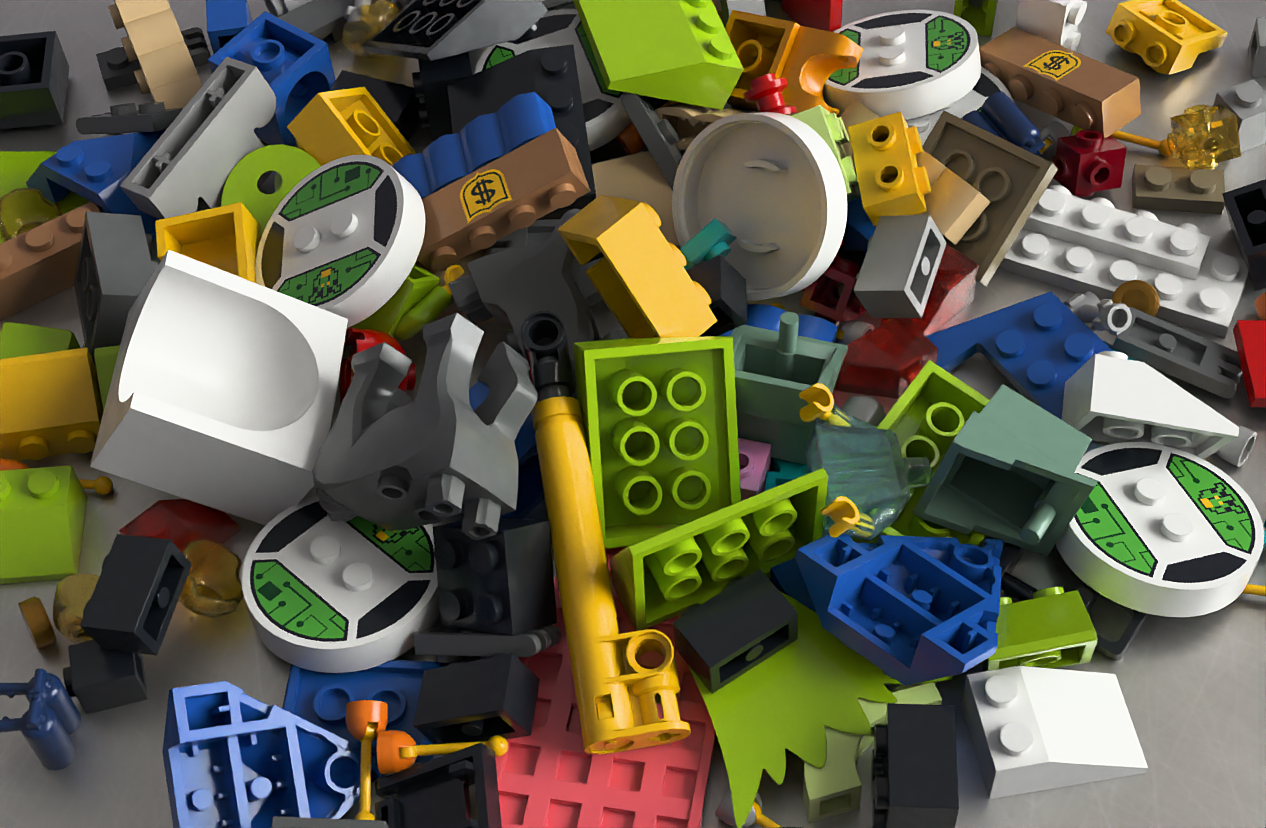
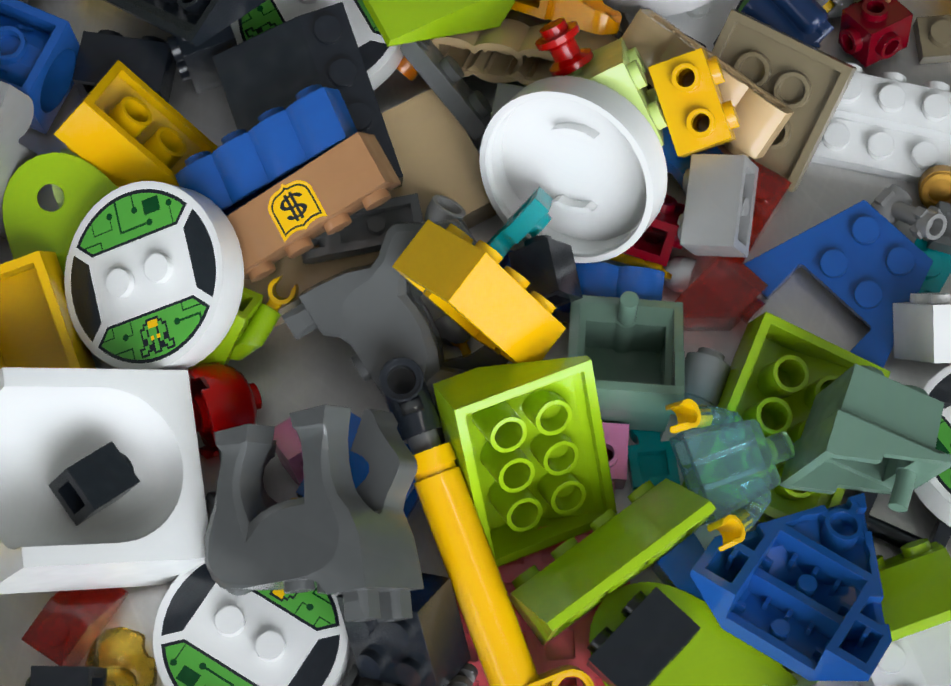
camera: 15 degrees left, 20 degrees up
none -> black brick [48,441,140,526]

